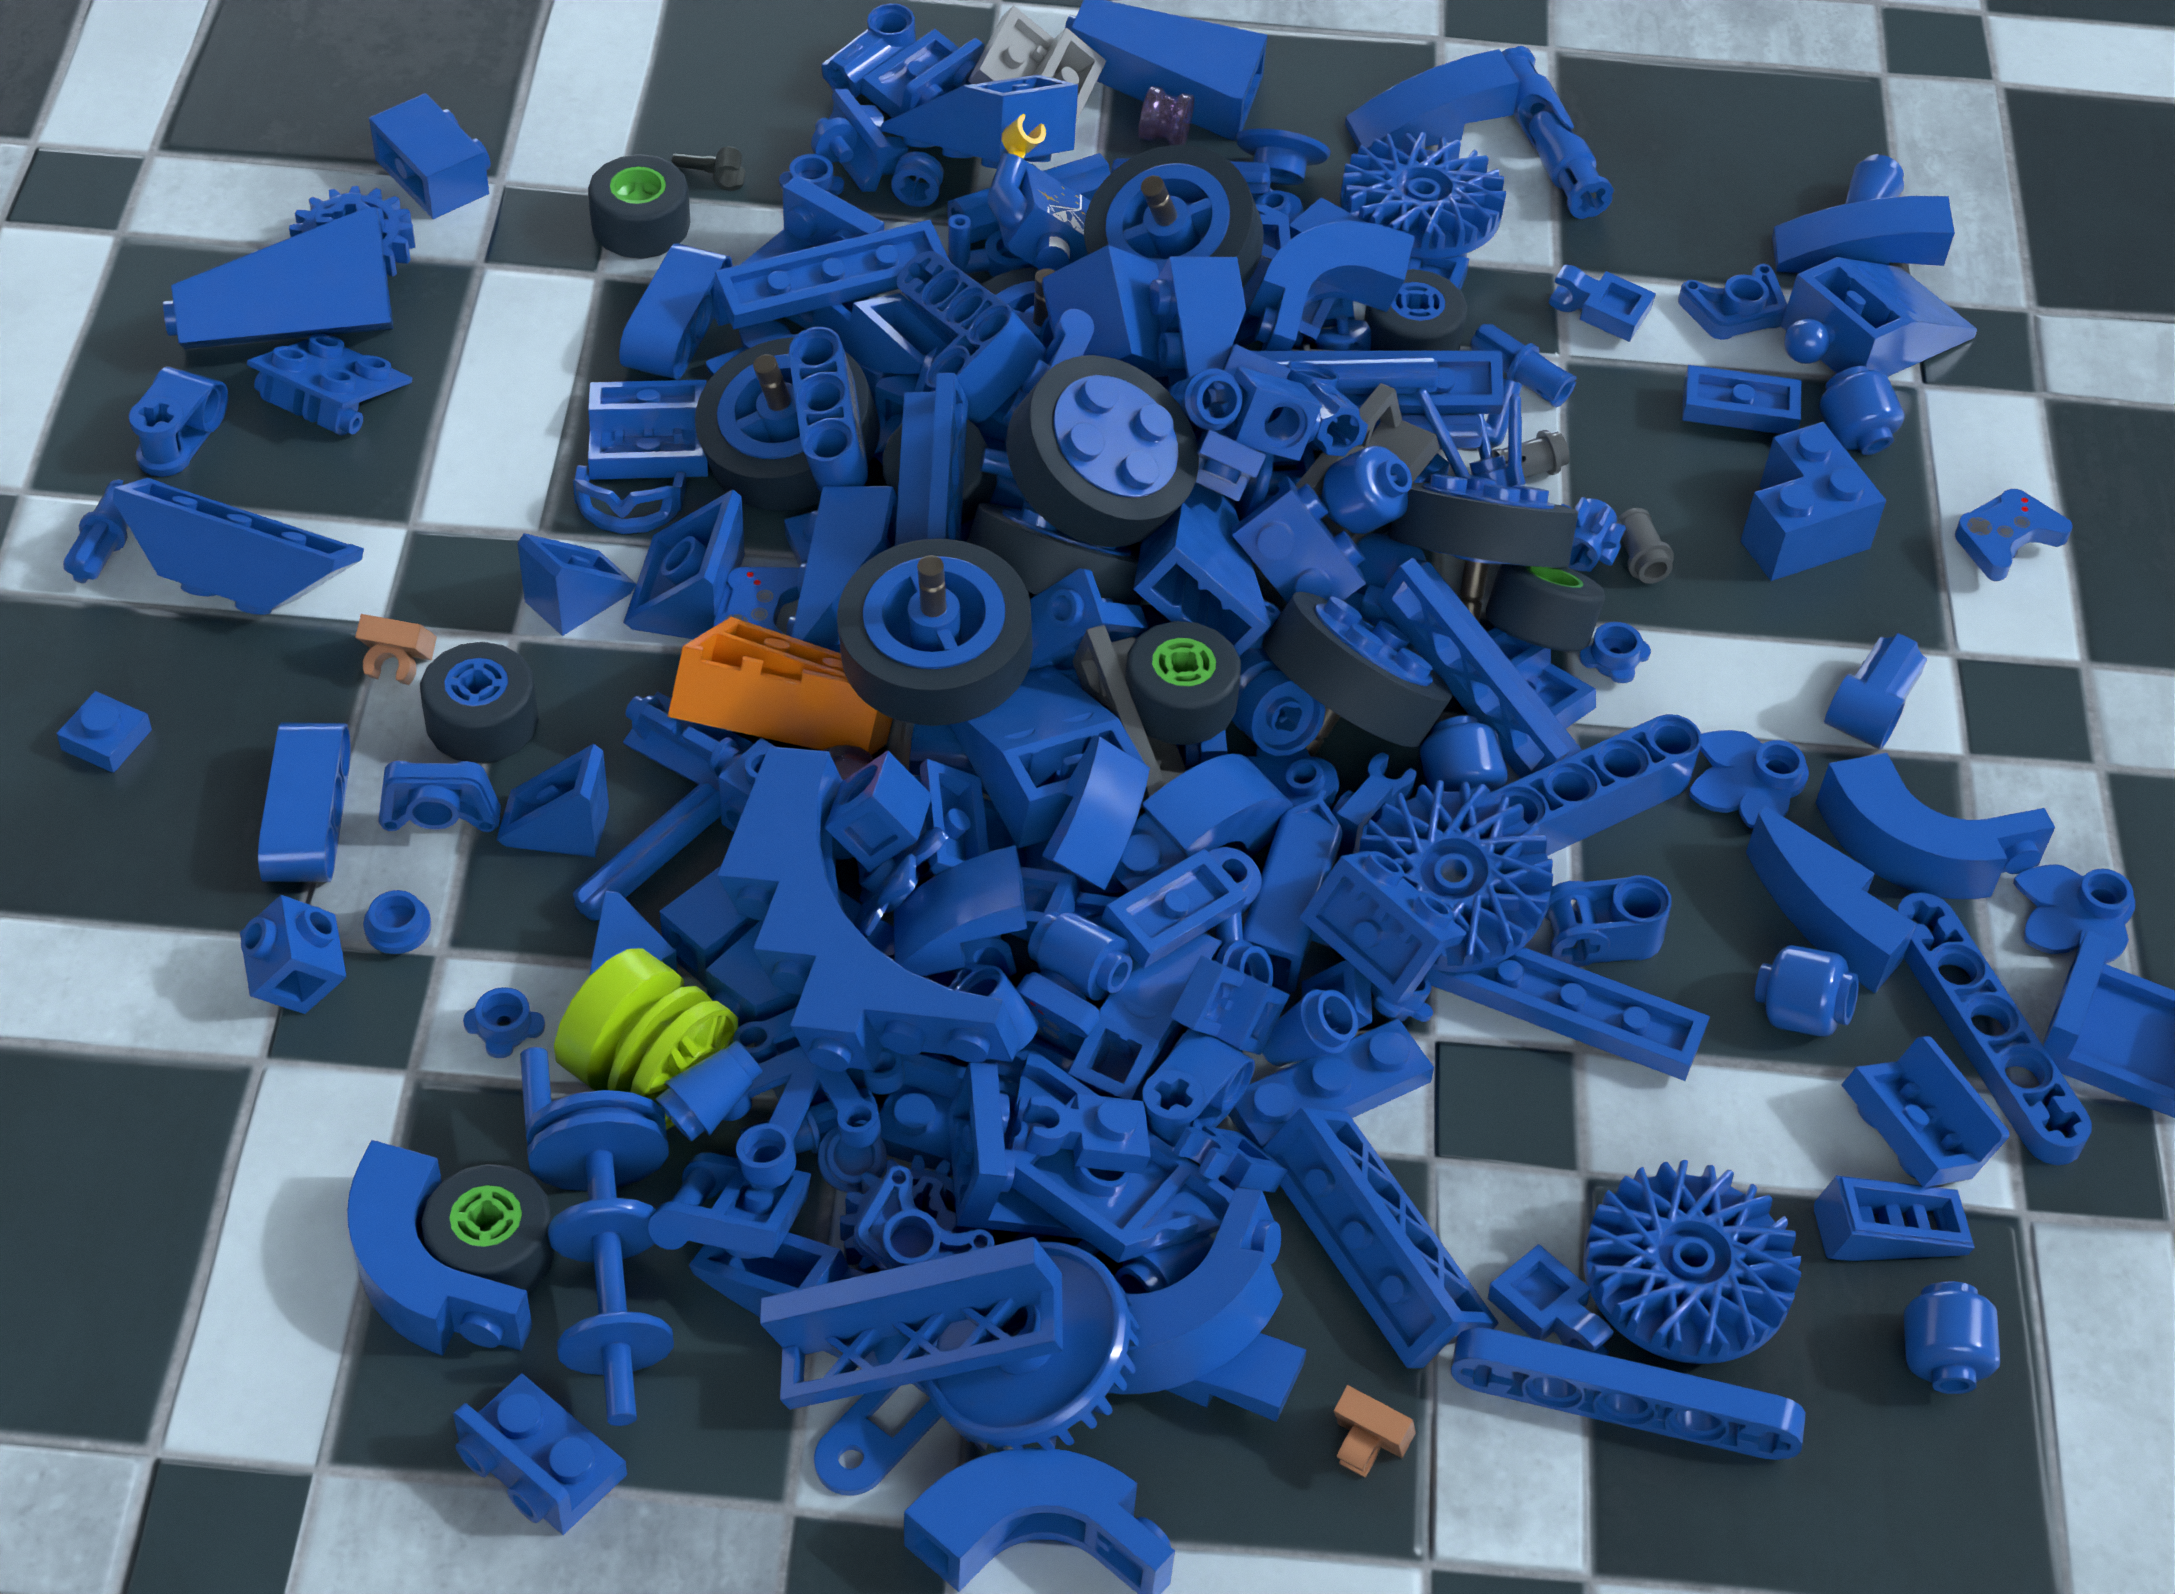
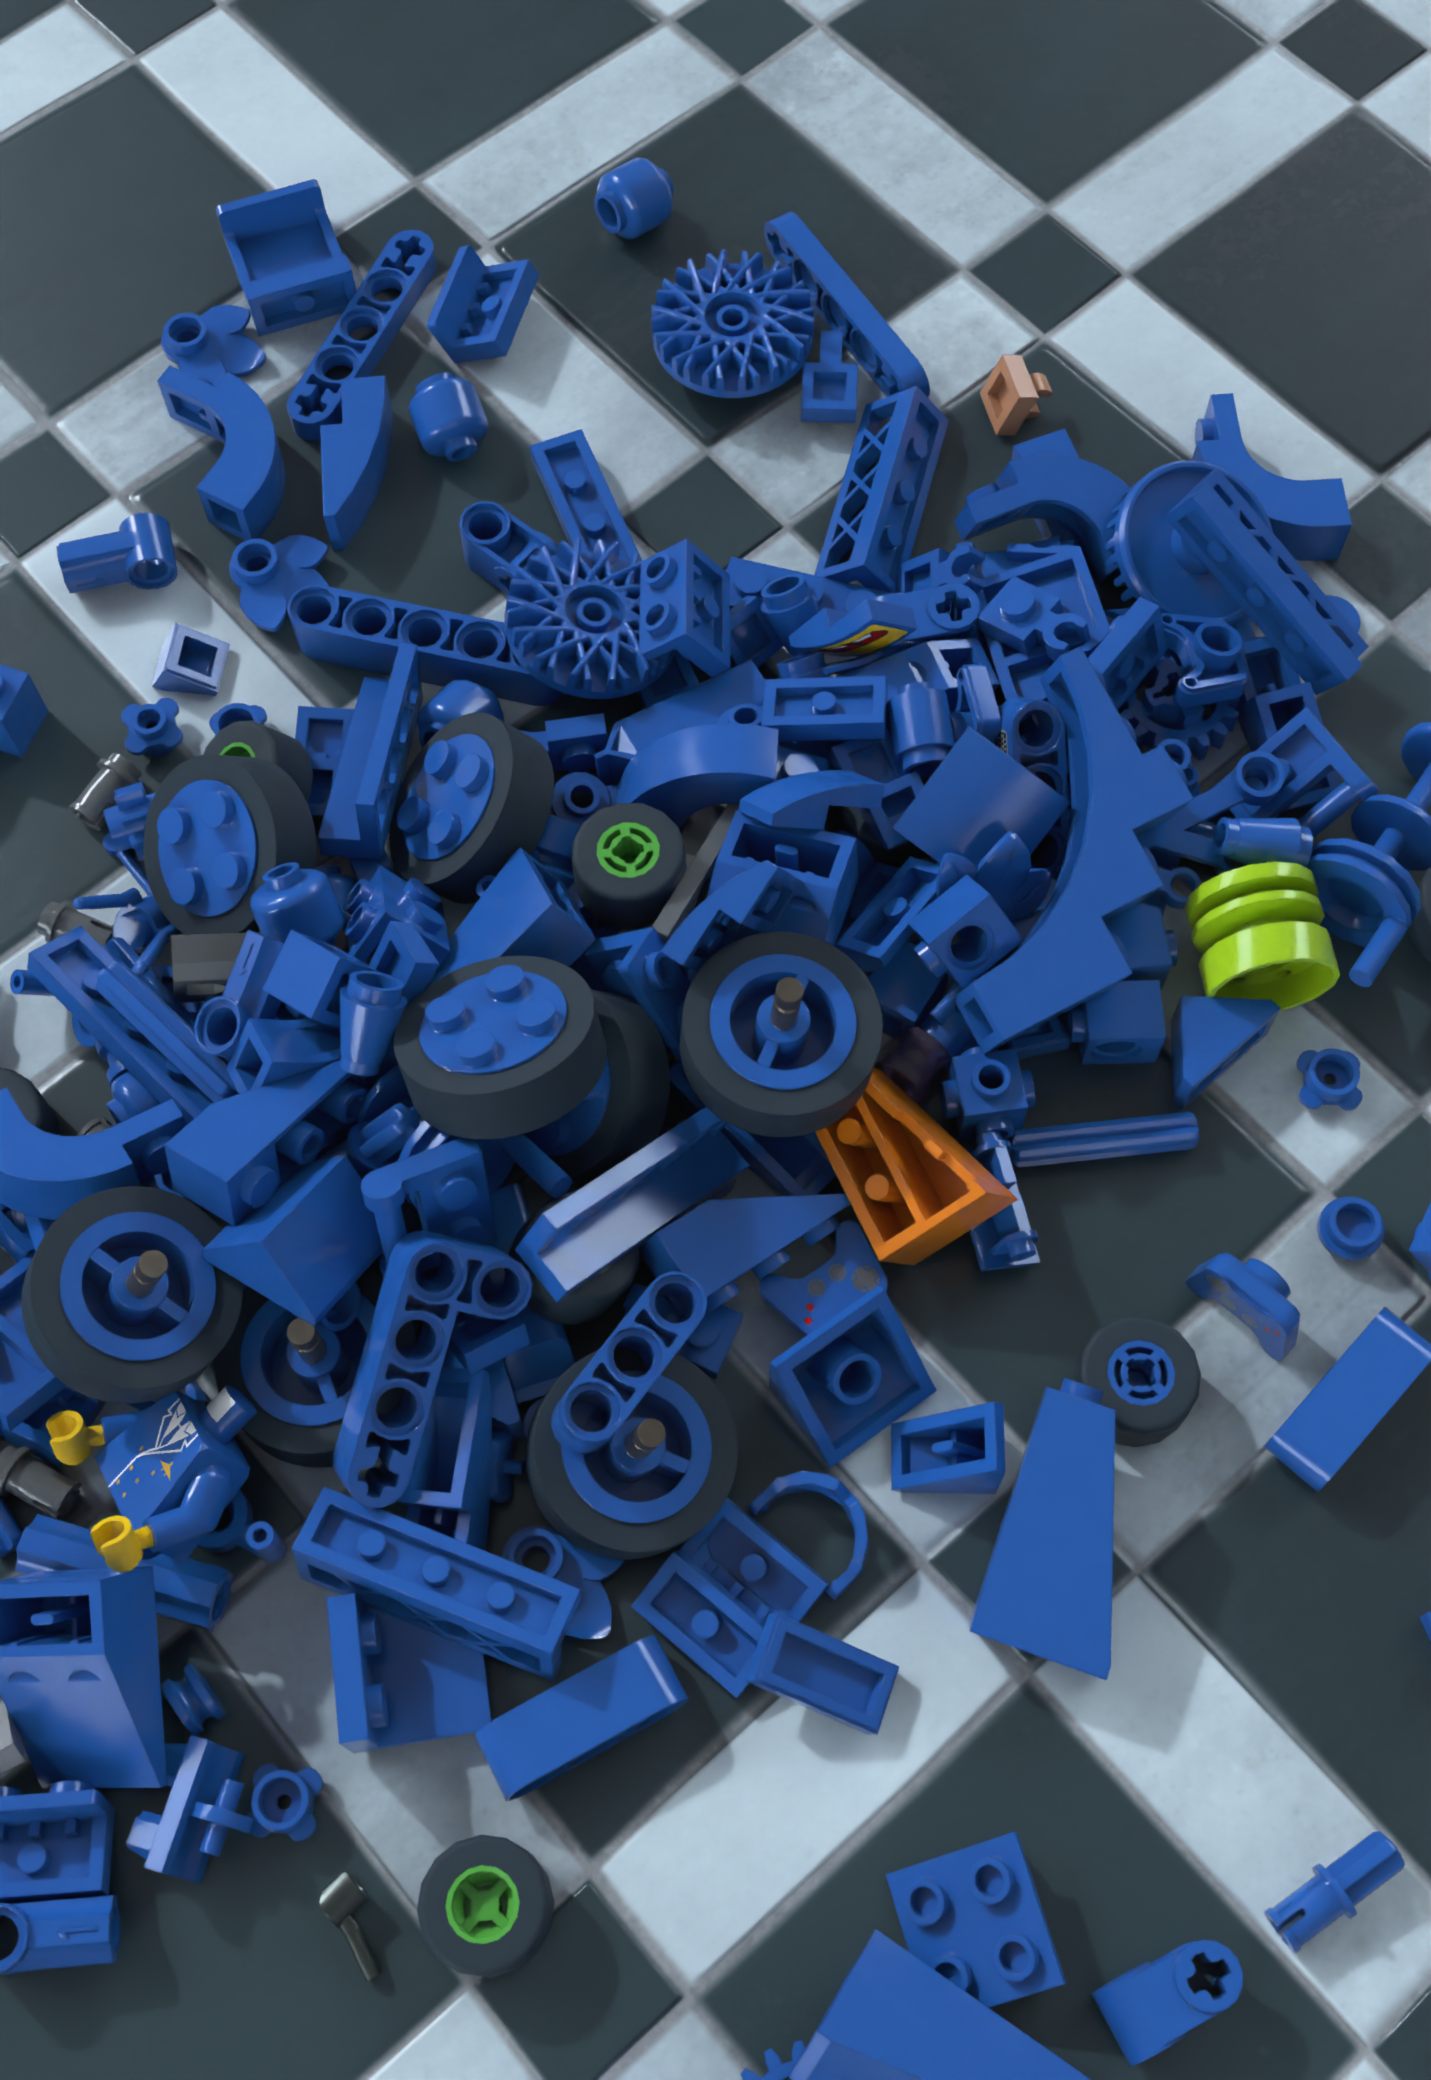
camera: 130 degrees left, 15 degrees up
blue wedge [113,478,364,615] -> none
nougat tile [355,614,437,685] -> none
blue slope [496,744,609,858] -> none
blue slope [1814,1175,1975,1261] -> none
none -> blue plate [121,698,183,757]
none -> blue slope [151,623,230,696]
none -> blue slope [661,860,803,971]
none -> blue tile [745,1613,900,1735]
none -> blue slope [969,1378,1115,1681]

